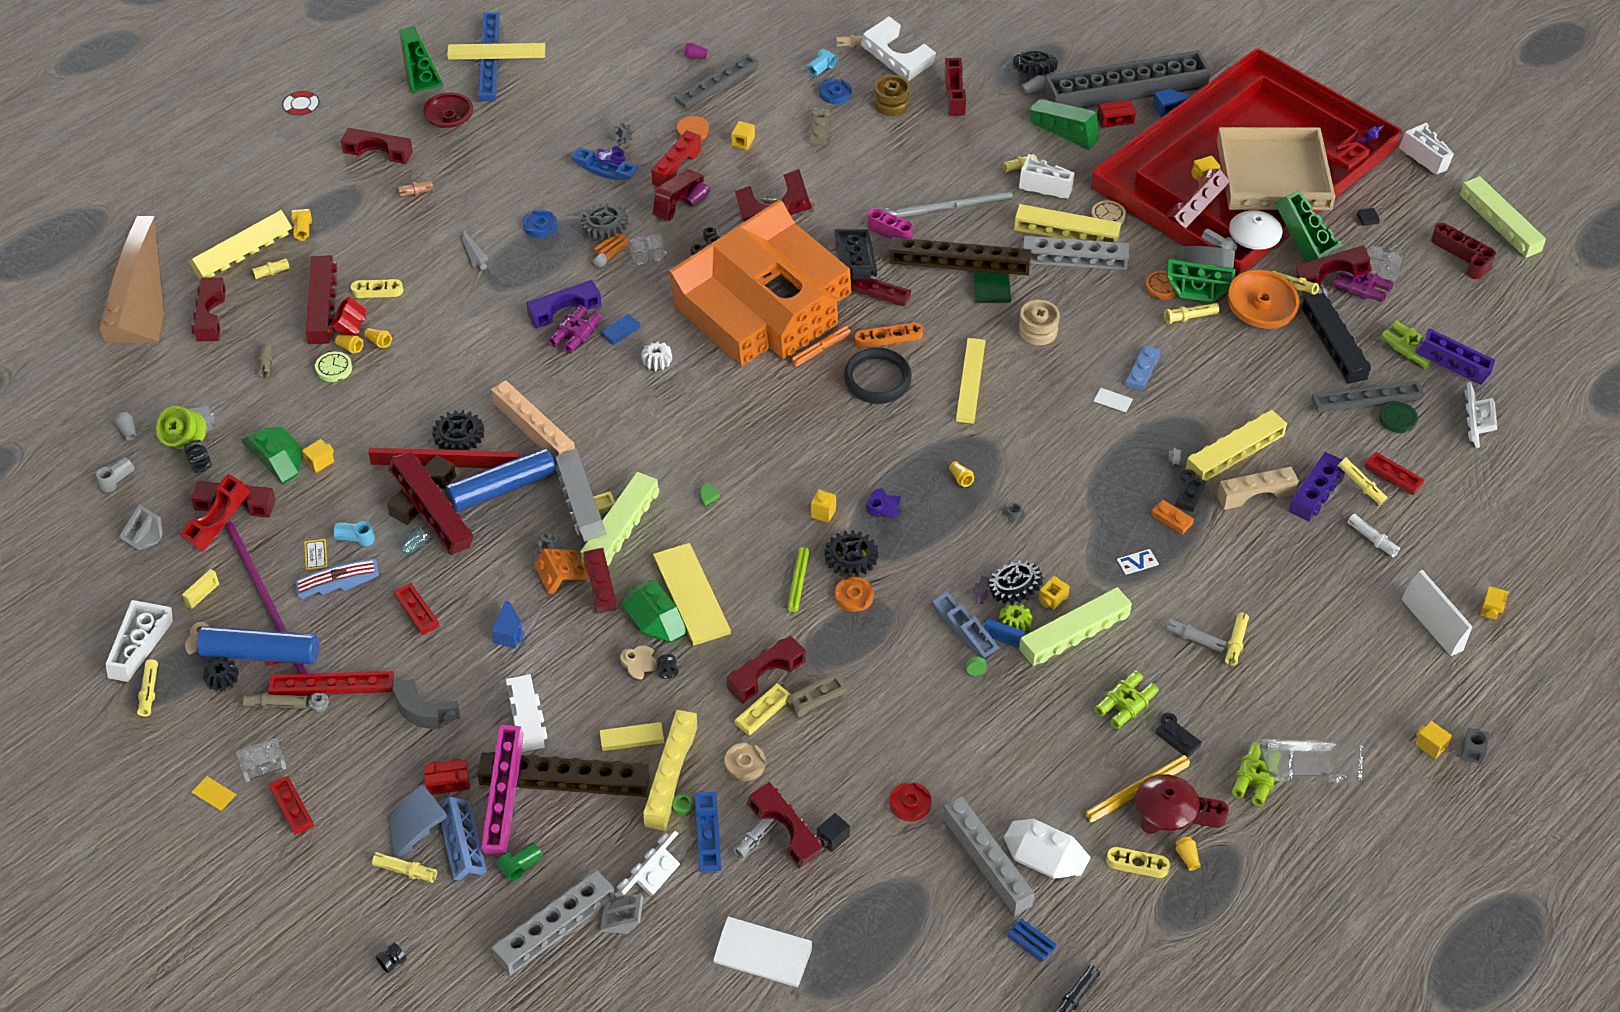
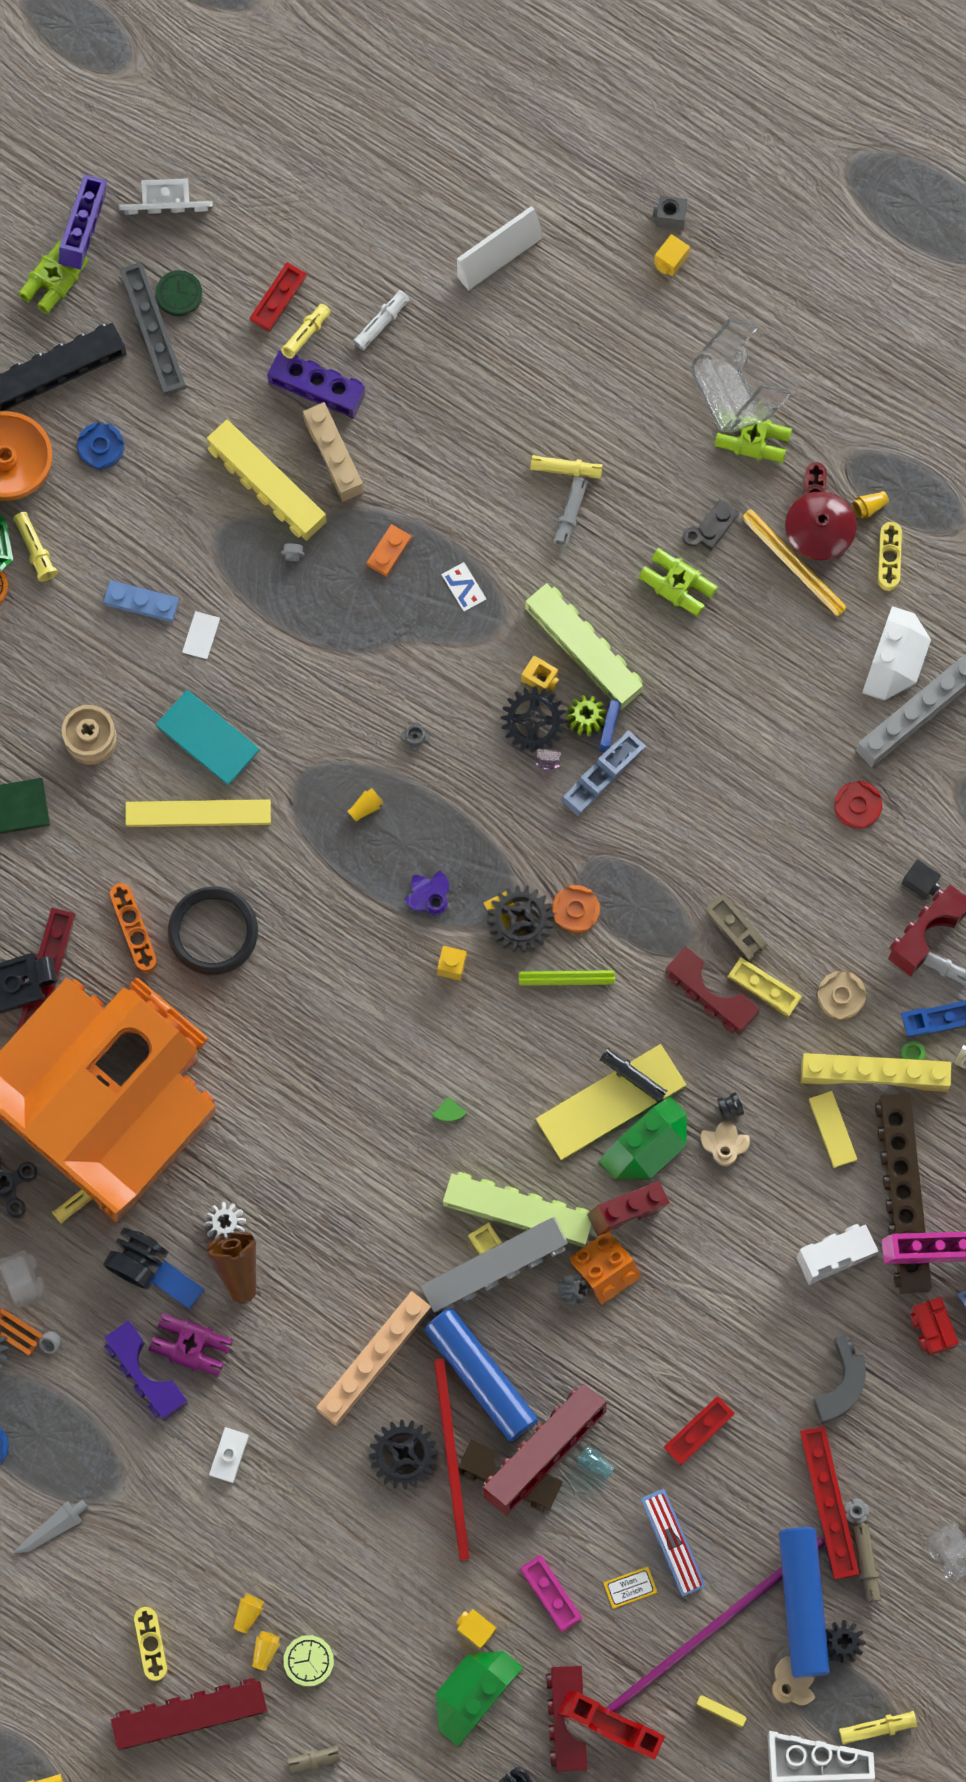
camera: 100 degrees left, 25 degrees up
red brick [331,296,366,336] -> none
medium azure piece [334,521,375,547] -> none
blue slope [491,601,524,648] -> none
bright green tile [966,657,987,676] -> none
black hinge [1175,469,1206,512] -> none
yellow brick [1480,586,1509,620] -> none
none -> blue tile [77,423,124,469]
none -> black wheel [103,1228,169,1290]
none -> teal tile [156,690,260,786]
none -> reddish brown cone [207,1232,256,1304]
none -> white plate [209,1427,249,1483]
none -> dark pink tile [519,1554,582,1633]
none -> black pin [599,1048,668,1103]

